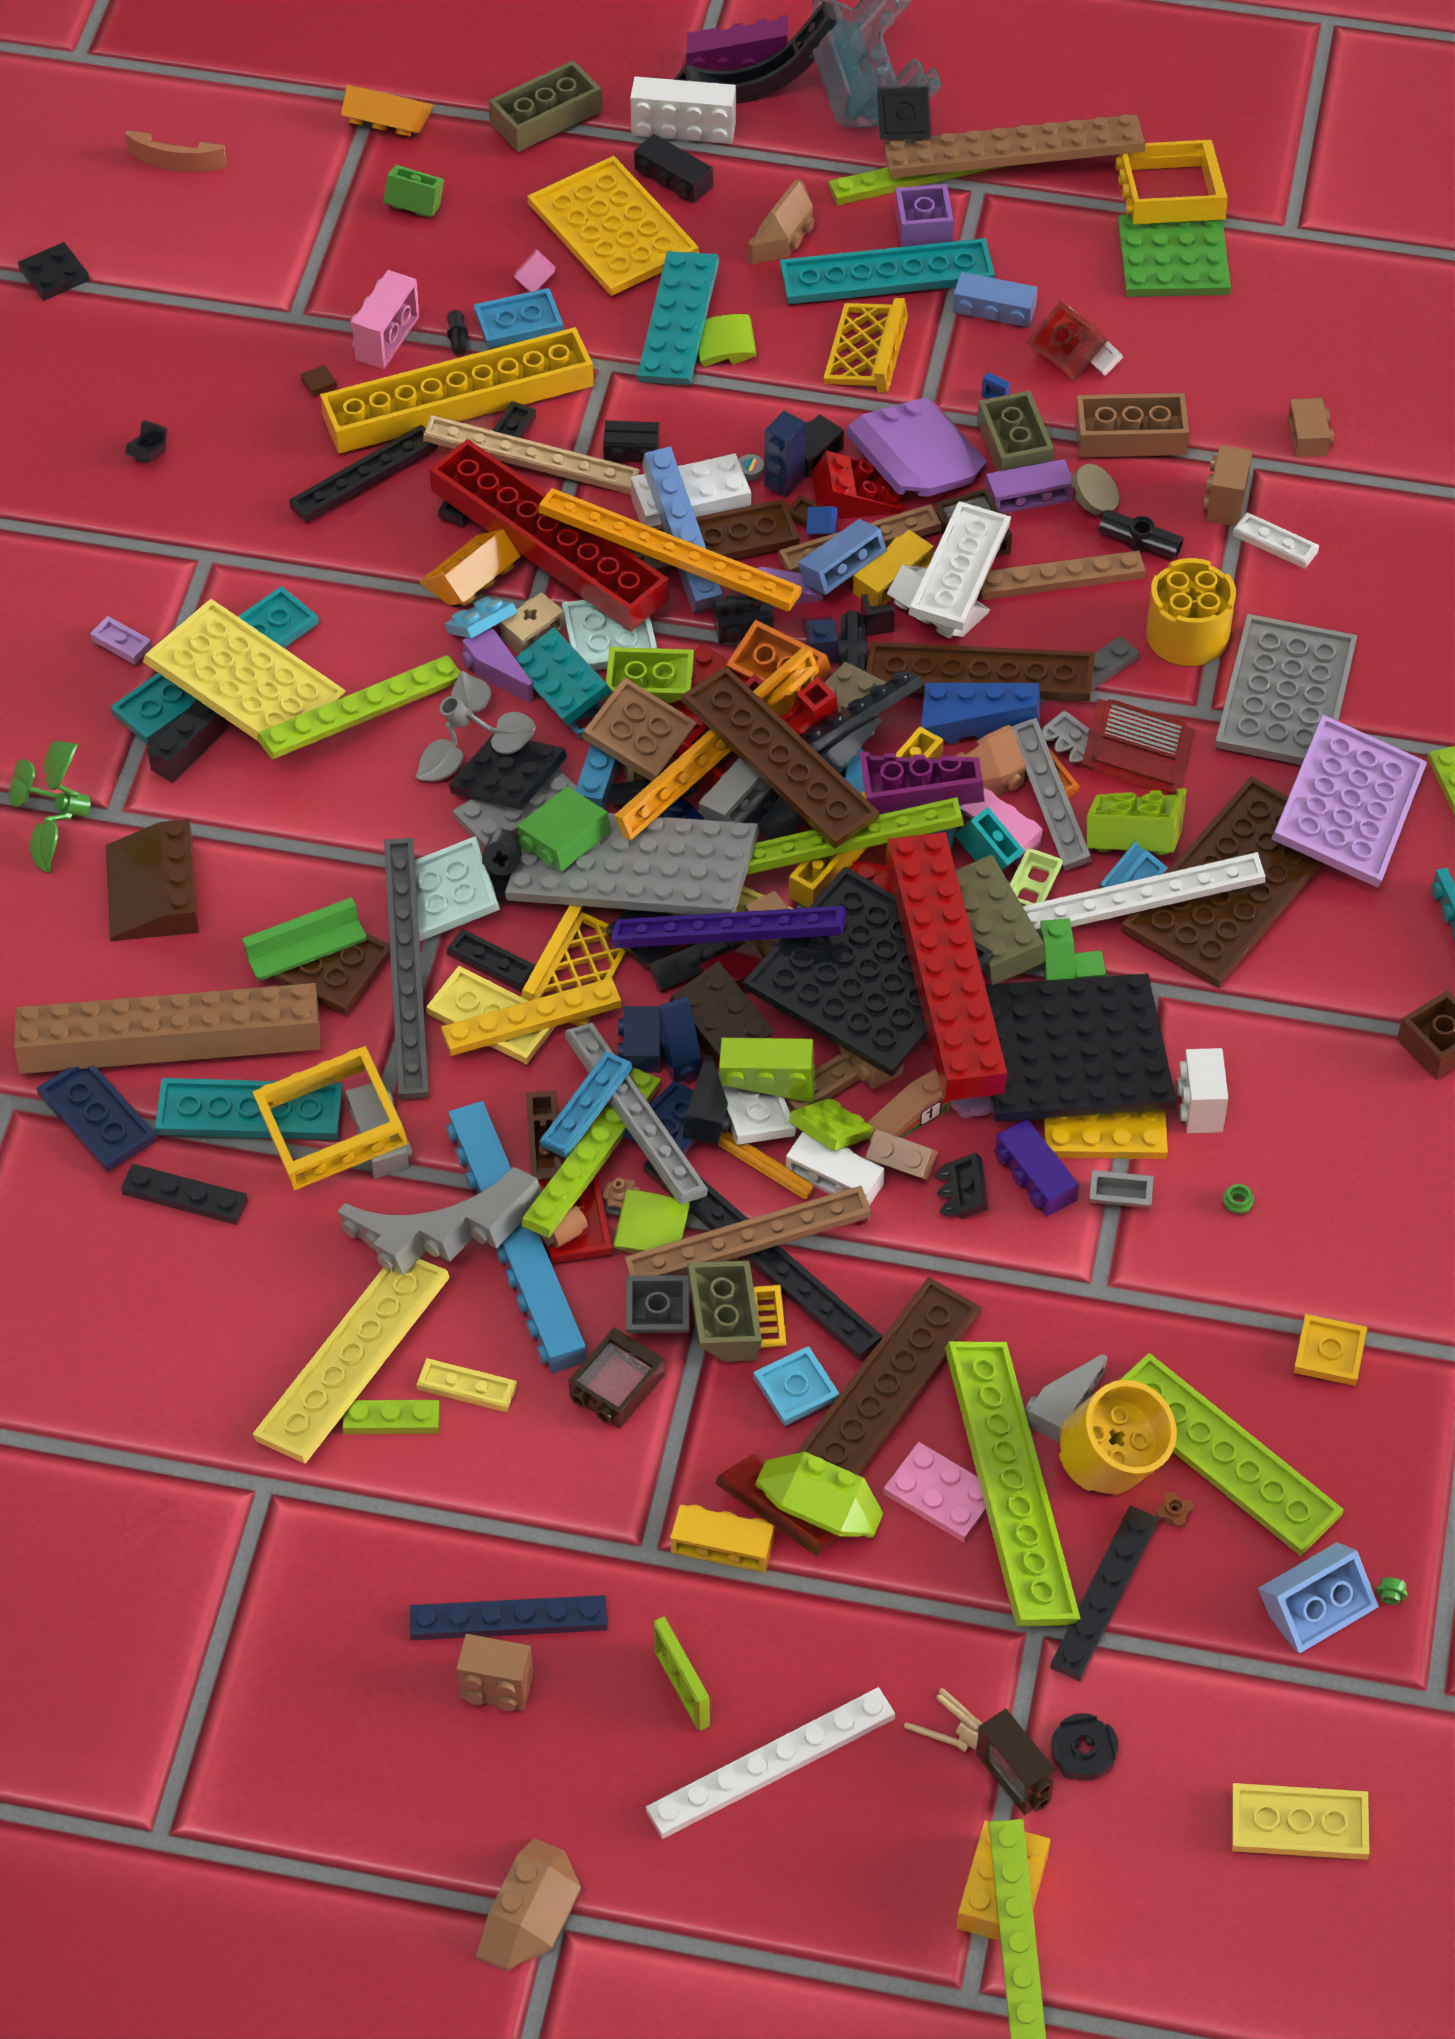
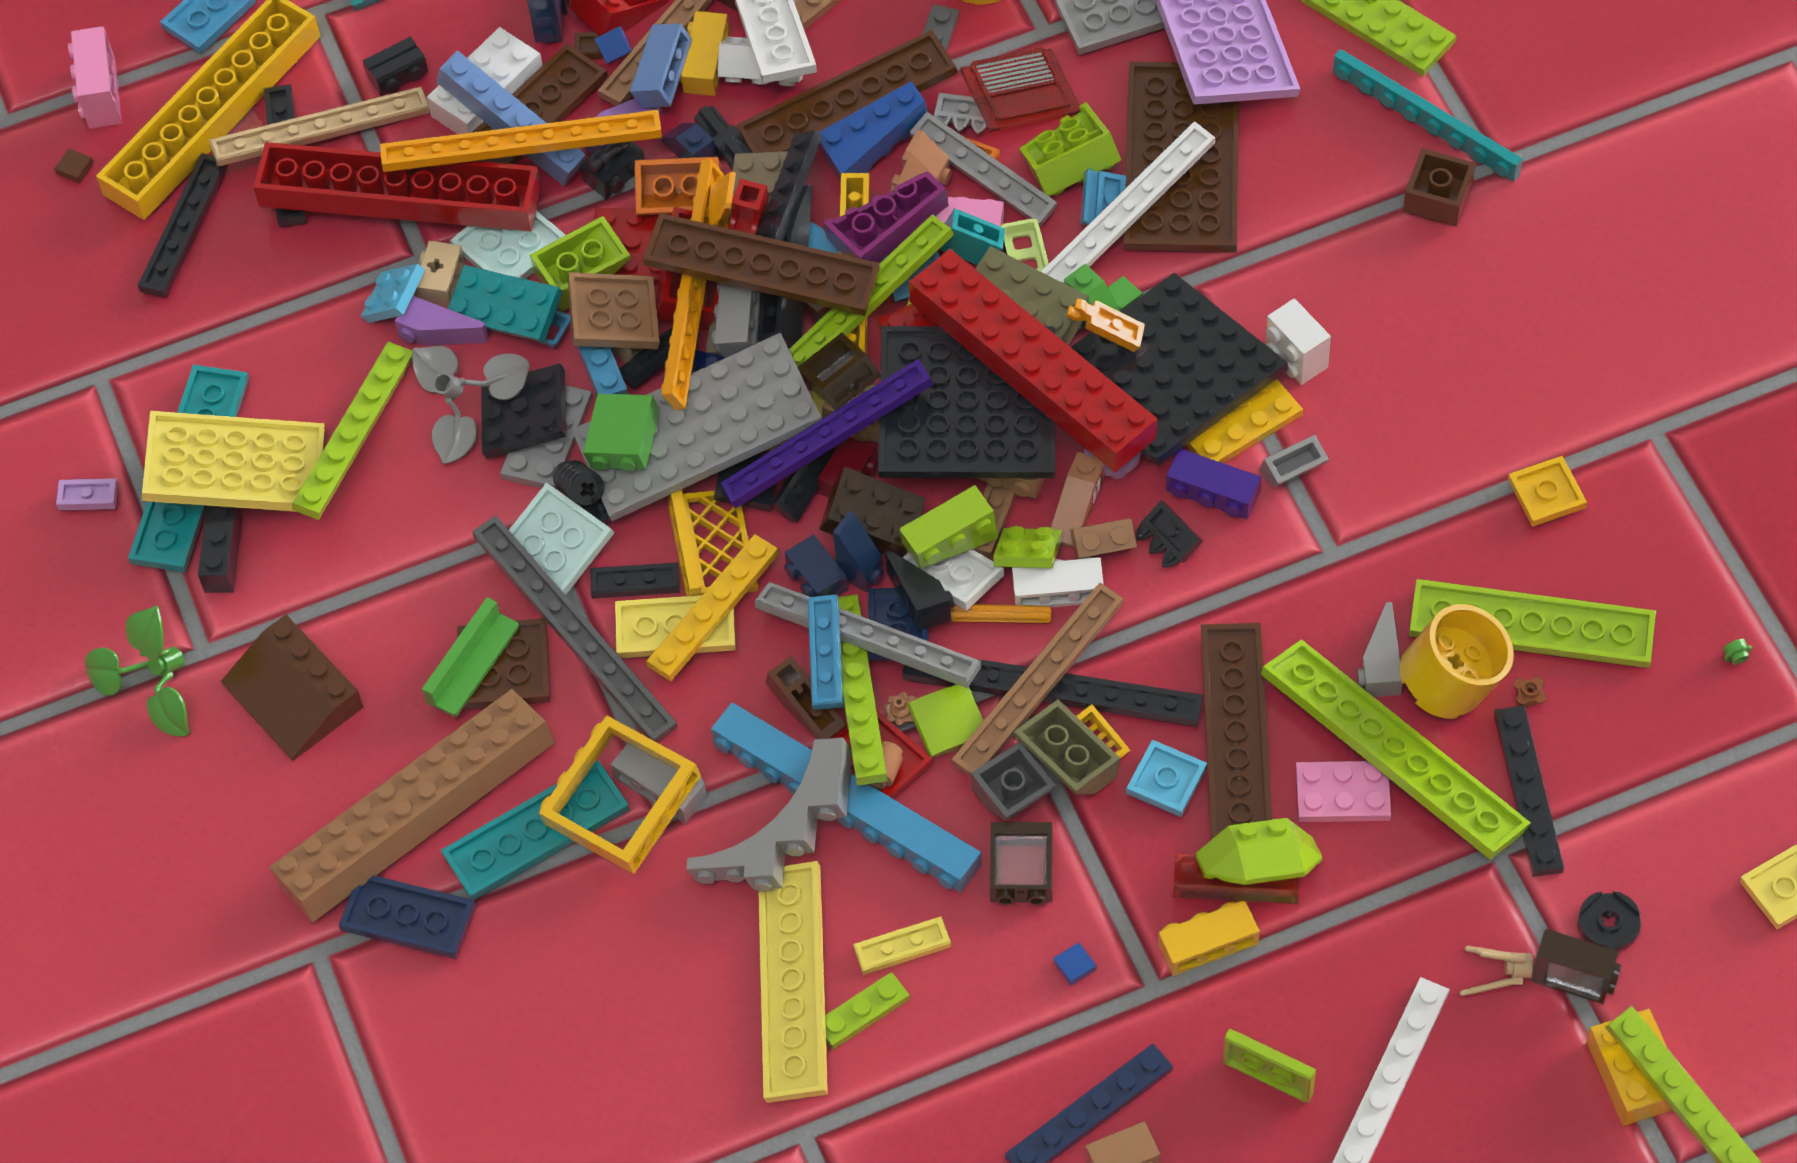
camera: 30 degrees left, 5 degrees up
black plate [121,1163,248,1225] -> none
light orange slope [419,529,521,606] -> none
black axle [447,310,468,355] -> none
light grey tile [738,454,764,481] -> none
black panel [860,594,895,636] -> none
bright green plate [1223,1184,1254,1214] -> none
light blue slope [1258,1542,1379,1654] -> none
none -> dark brown window [797,332,882,411]
none -> blue tile [1053,942,1097,986]
none -> light orange plate [1066,298,1145,352]

